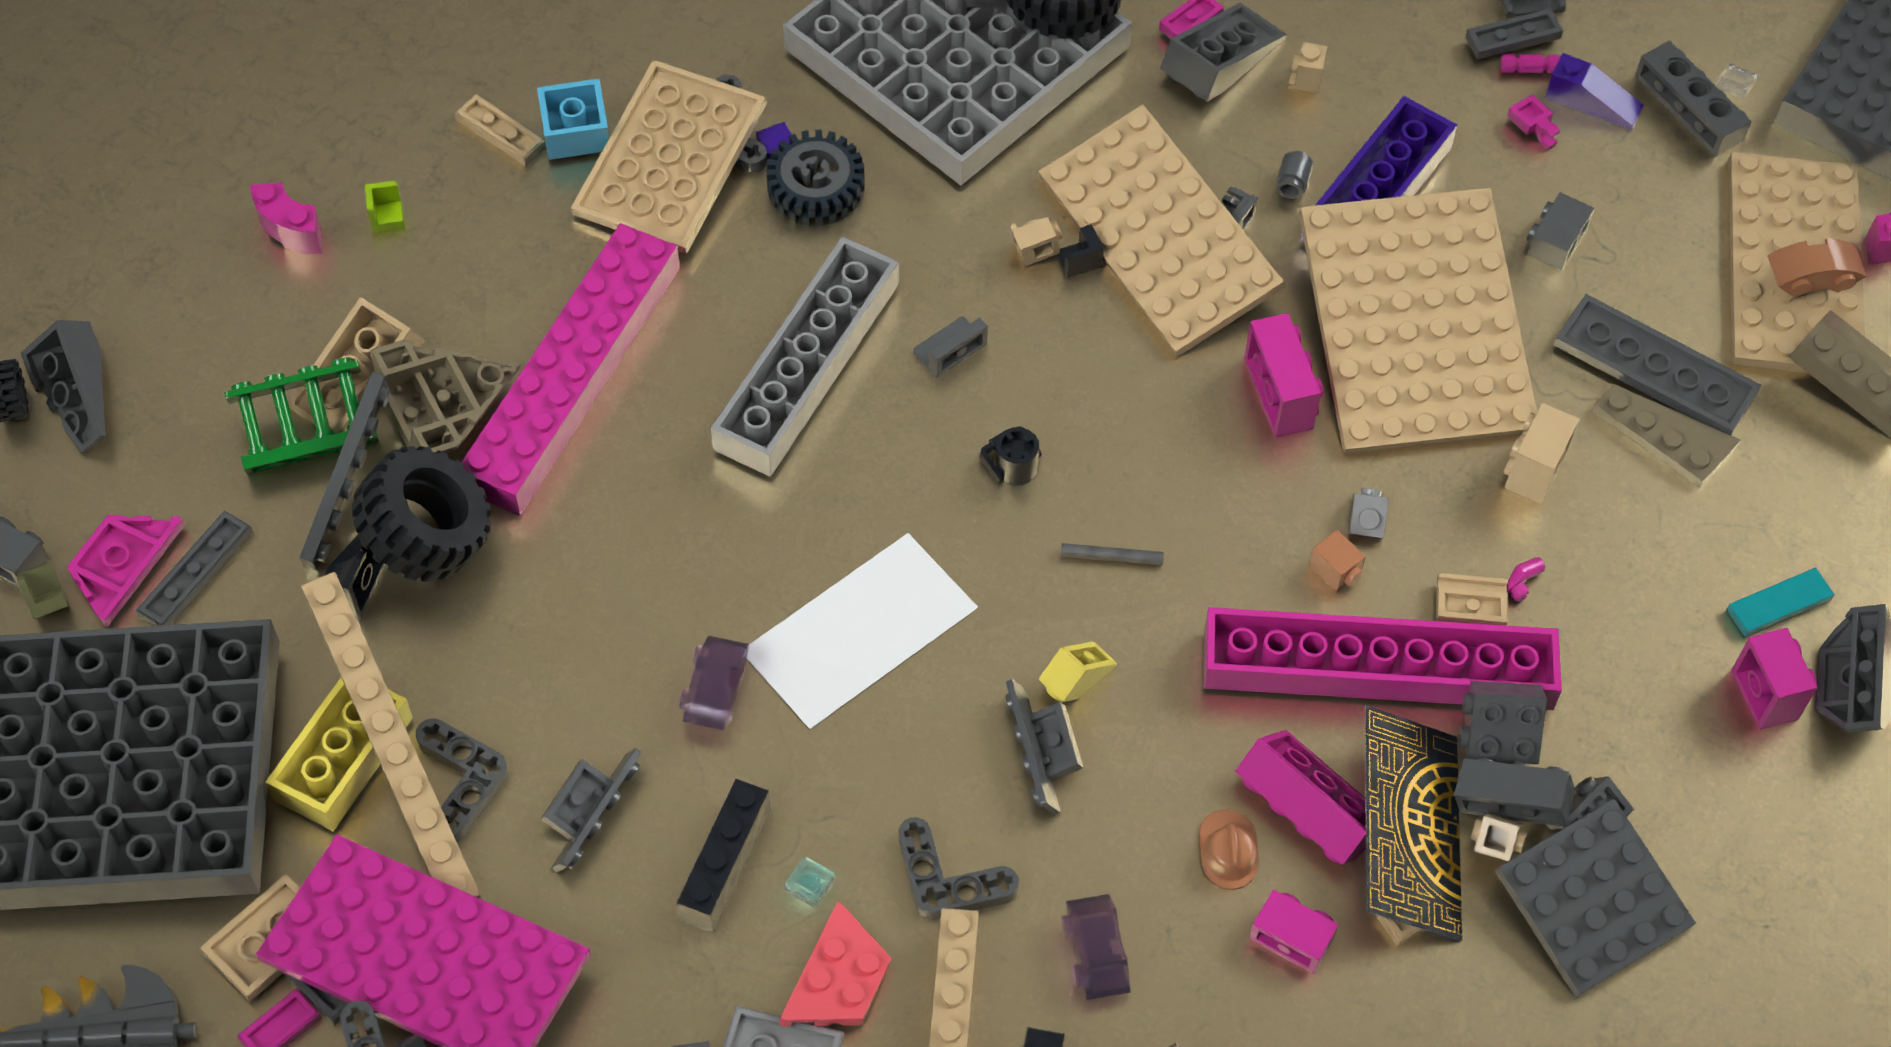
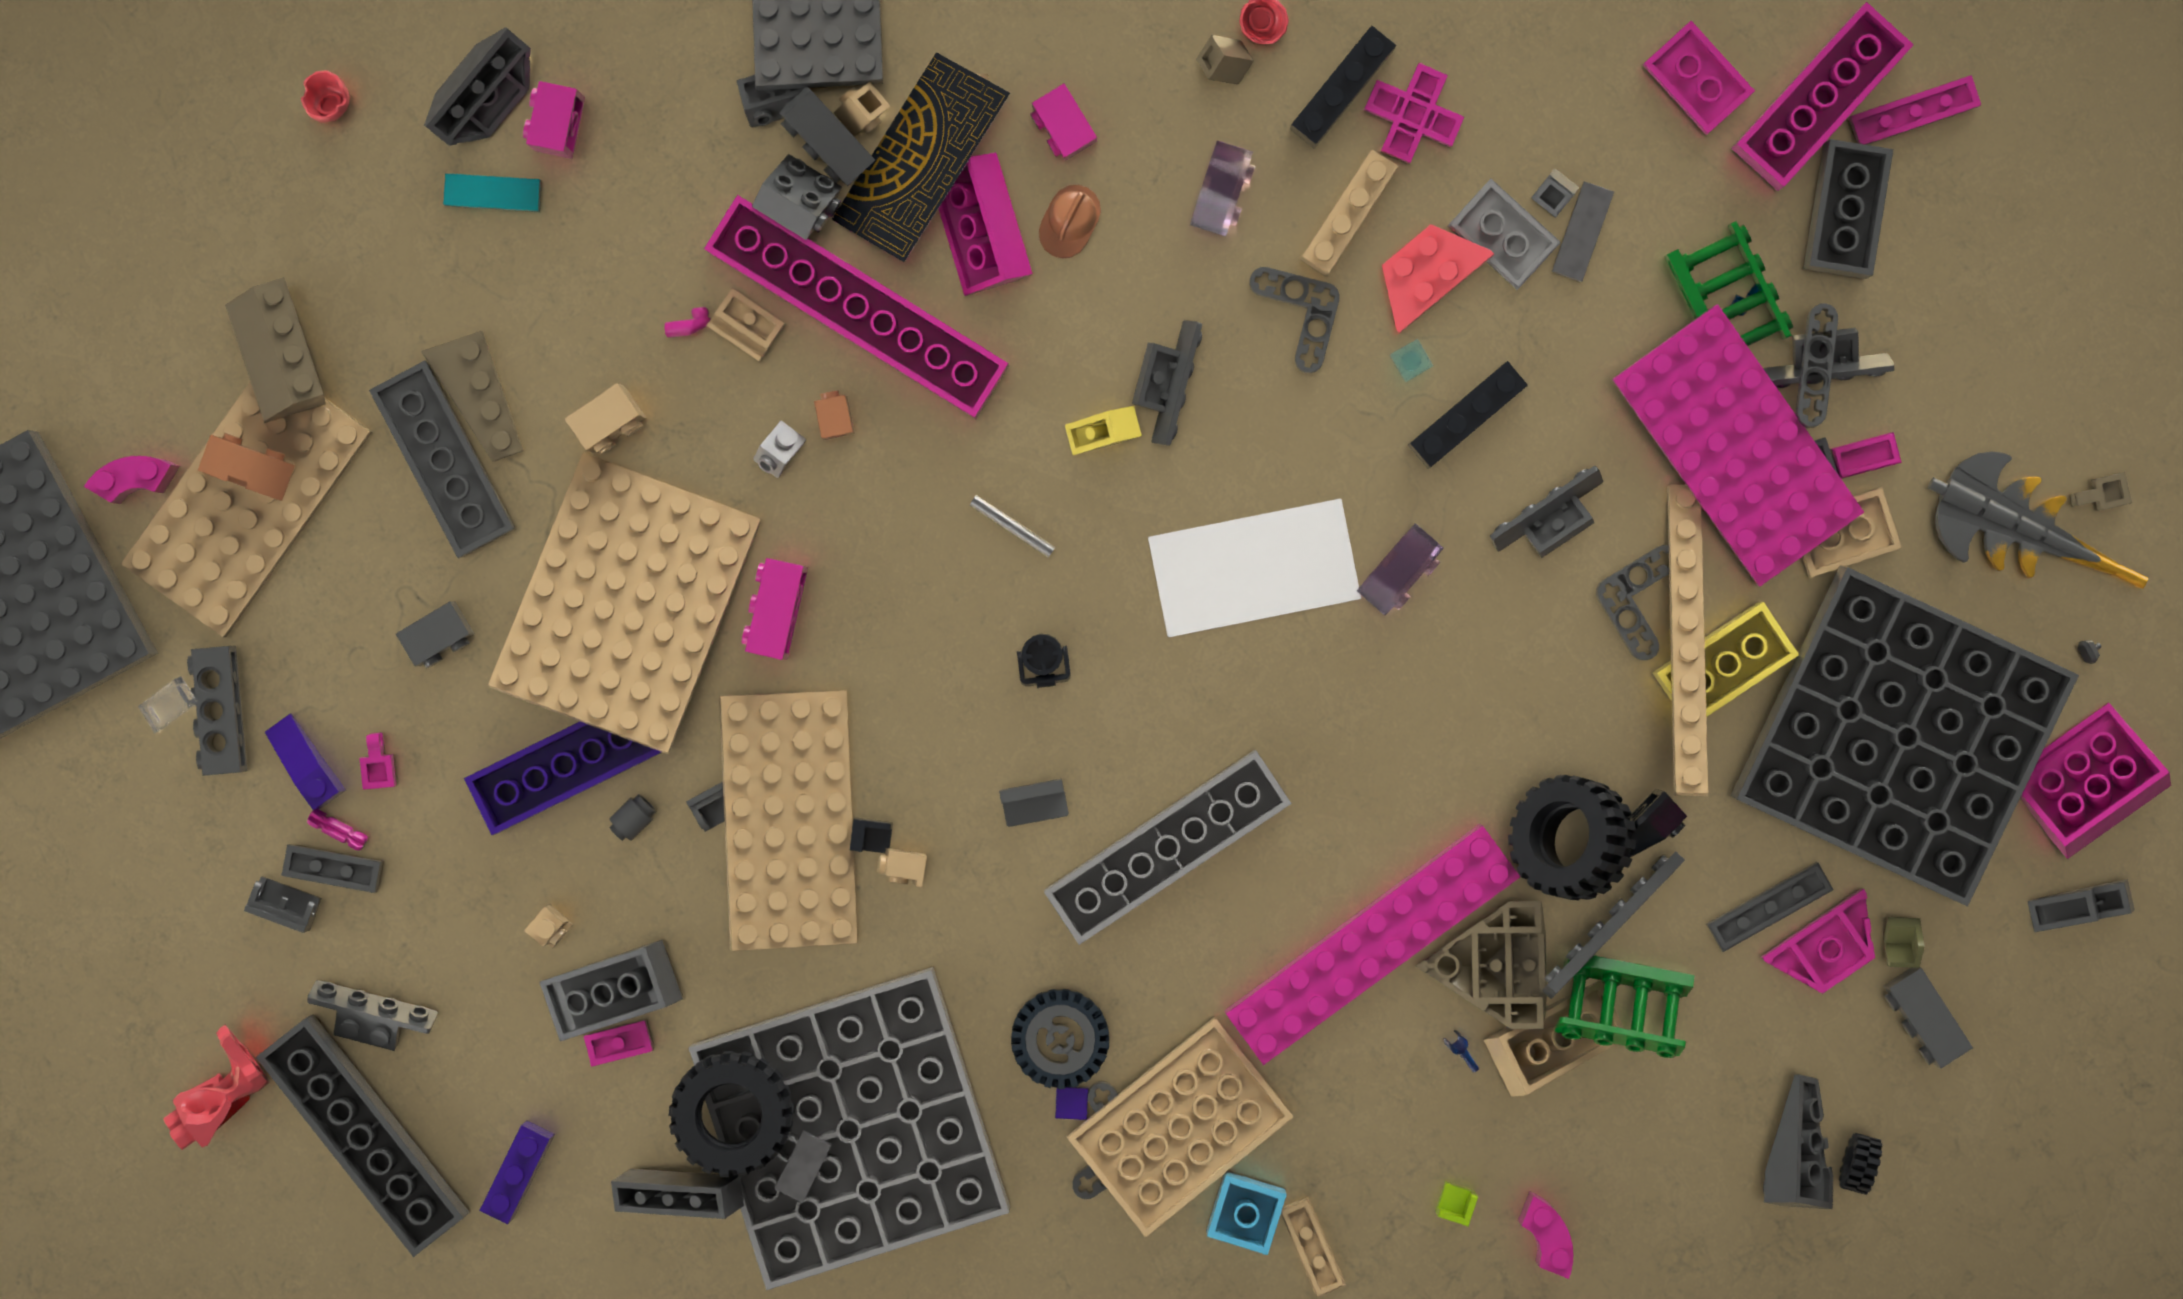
camera: 150 degrees left, 30 degrees up
none -> clear blue hand [1444,1030,1479,1073]

